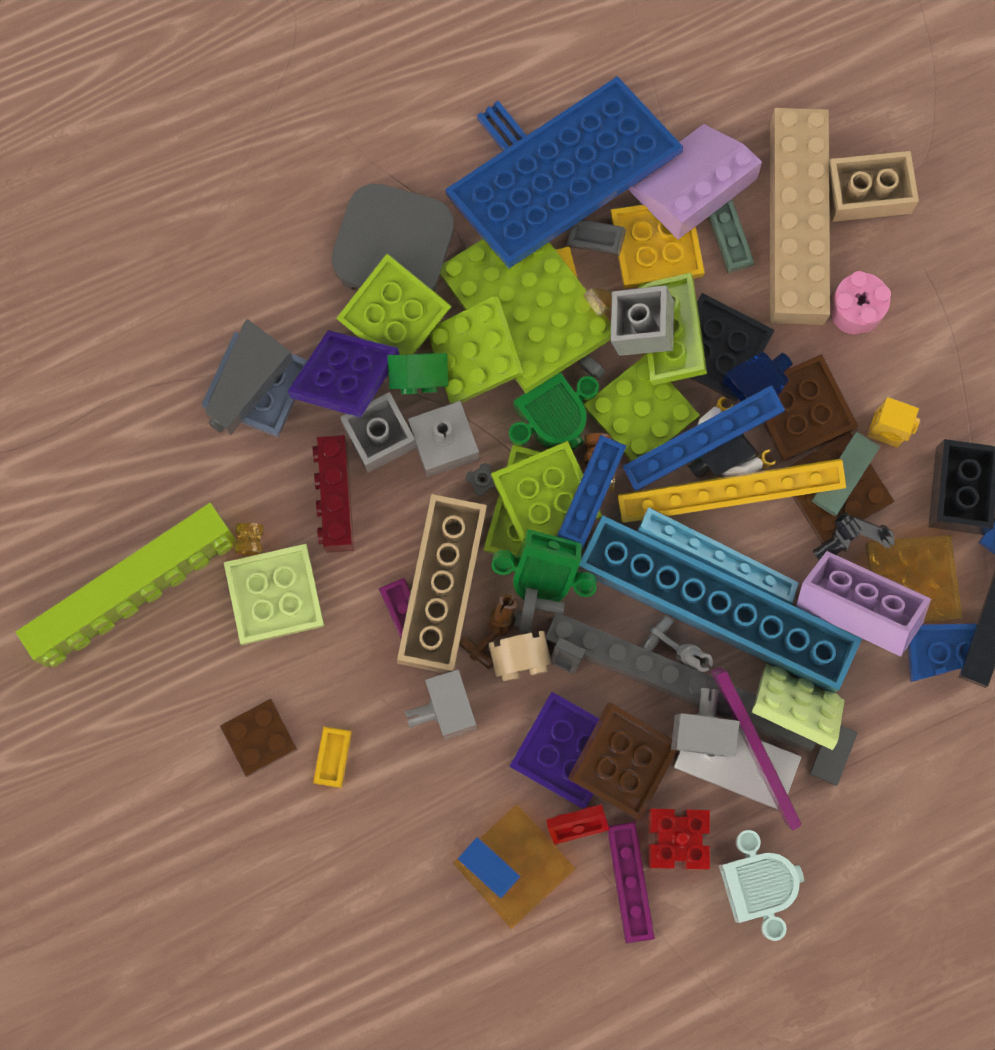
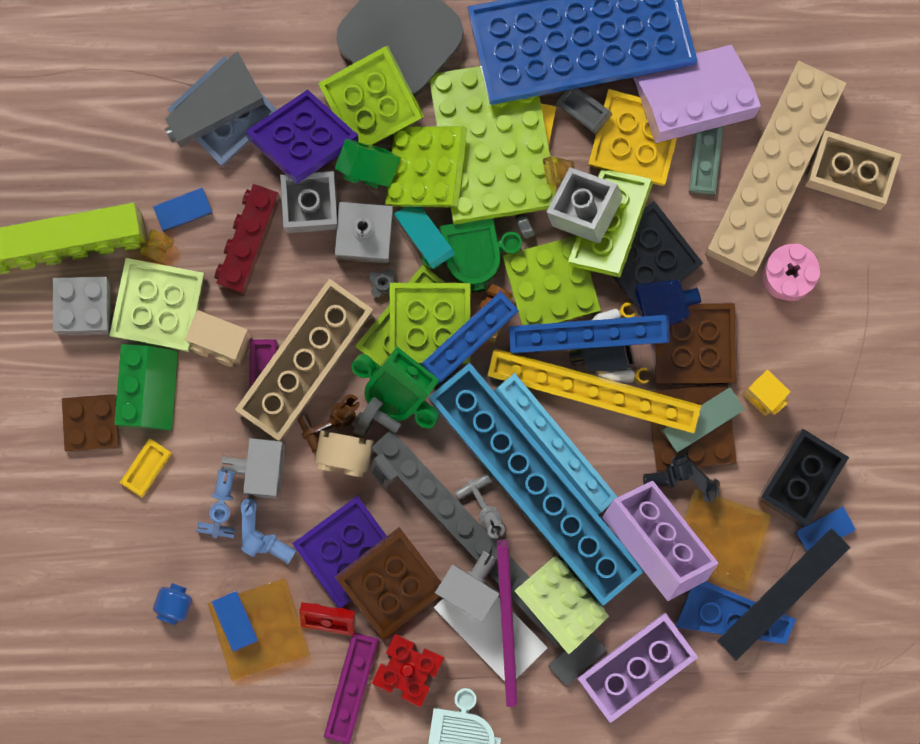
camera: 25 degrees right, 5 degrees up
none -> light grey brick [53,277,111,335]
none -> green slope [114,344,178,431]
none -> blue tile [153,187,213,232]
none -> blue head [153,583,192,625]
none -> tan brick [185,310,252,367]
none -> medium blue pin [196,469,235,539]
none -> medium blue pin [241,497,296,565]
none -> teal tile [394,207,455,269]
none -> lavender brick [576,613,698,723]

